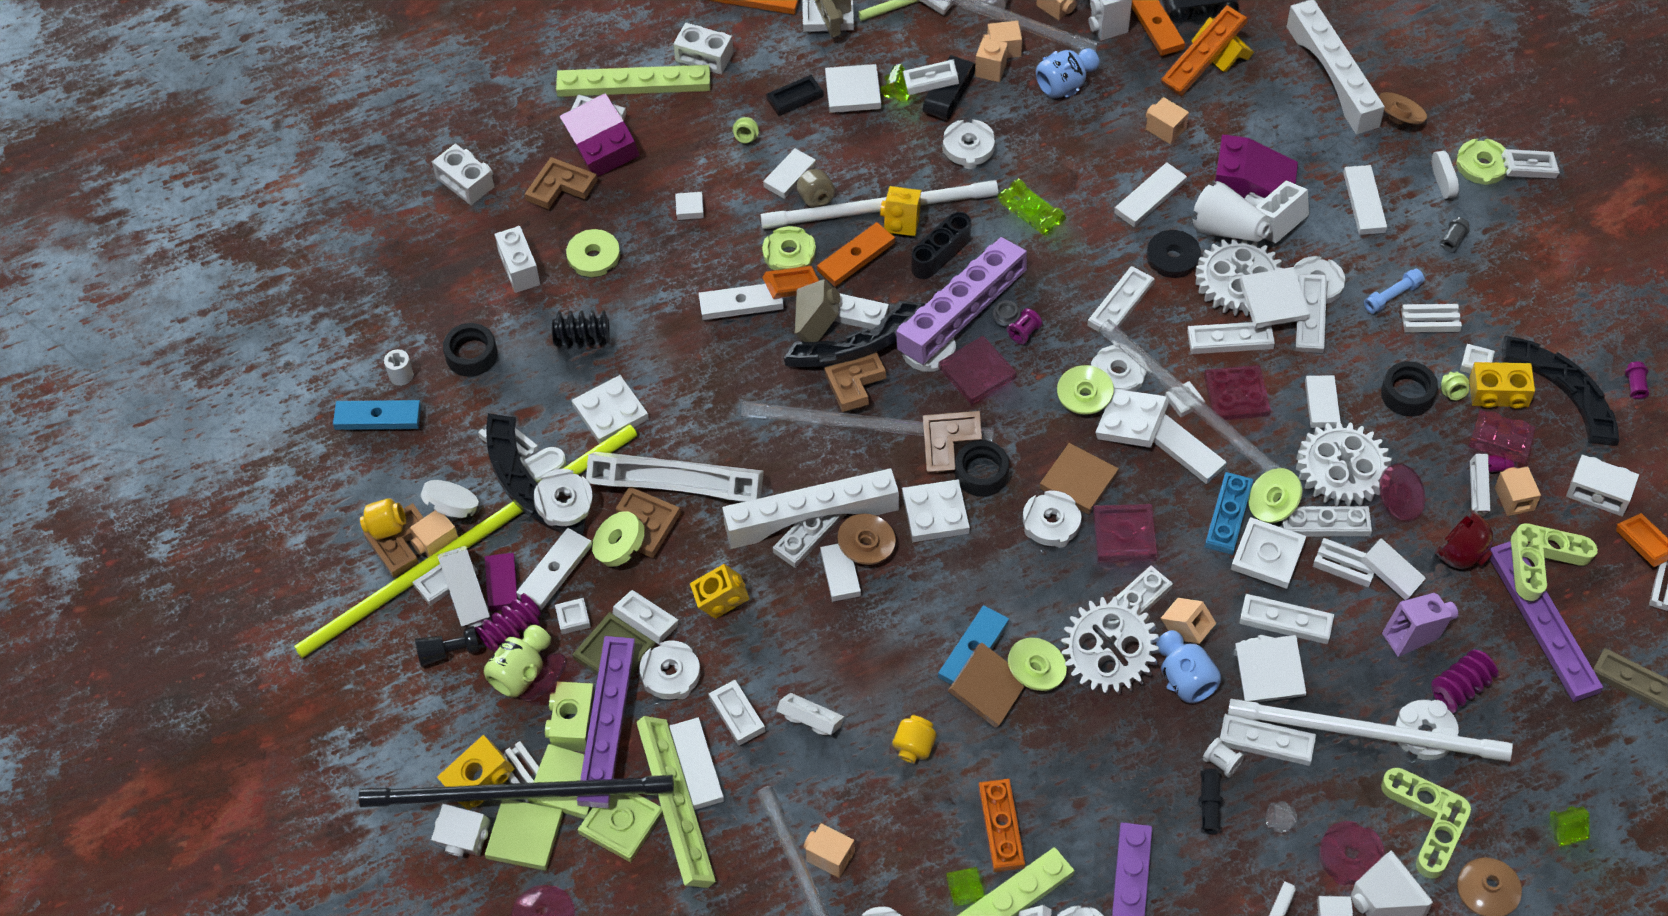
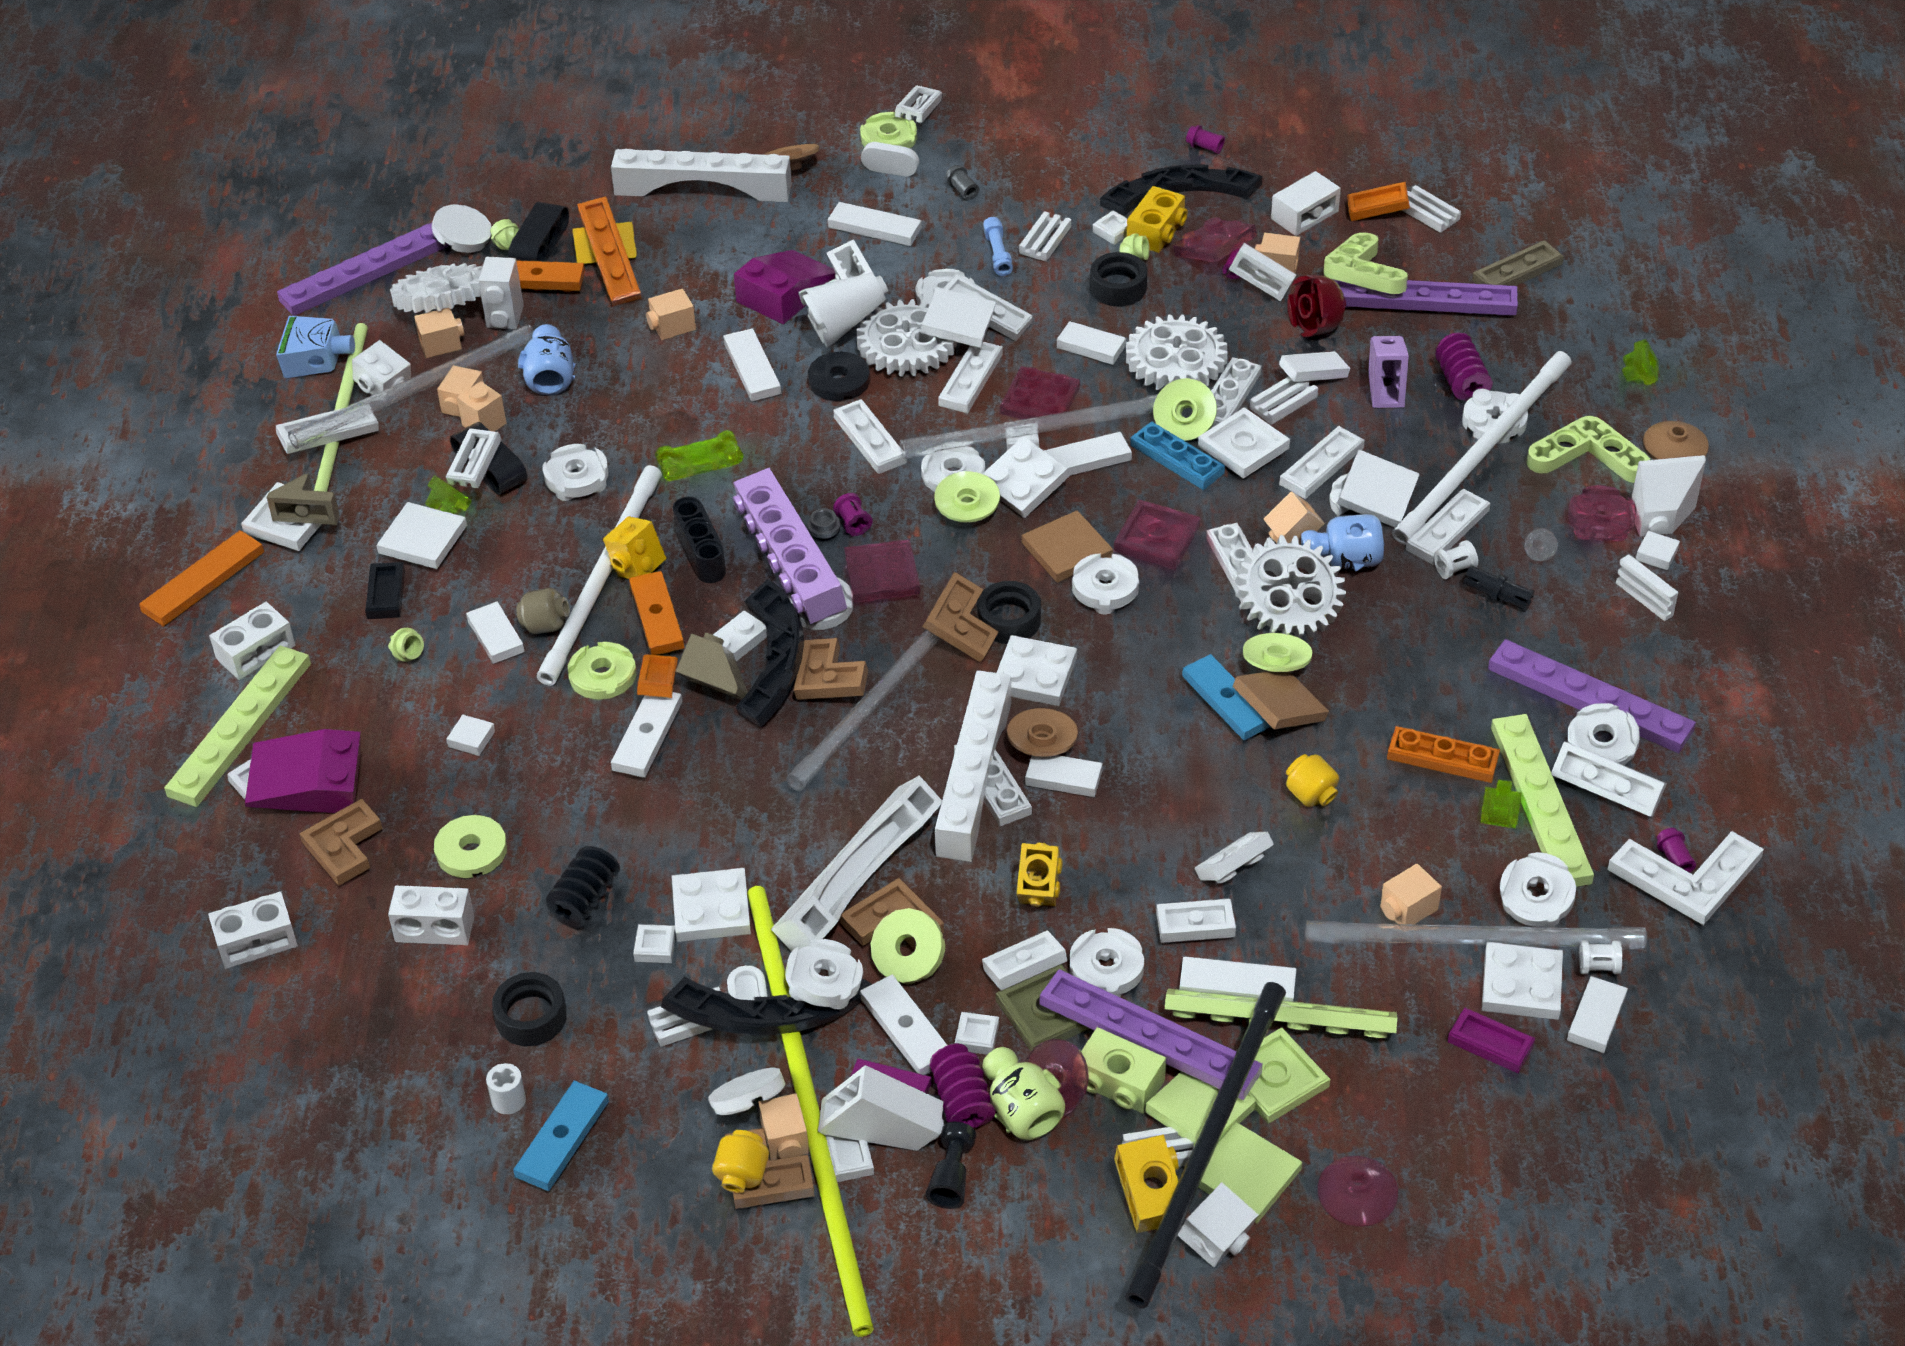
camera: 65 degrees left, 10 degrees down
clear pink dish [1379,463,1425,520] -> none
none -> white tile [633,924,676,963]

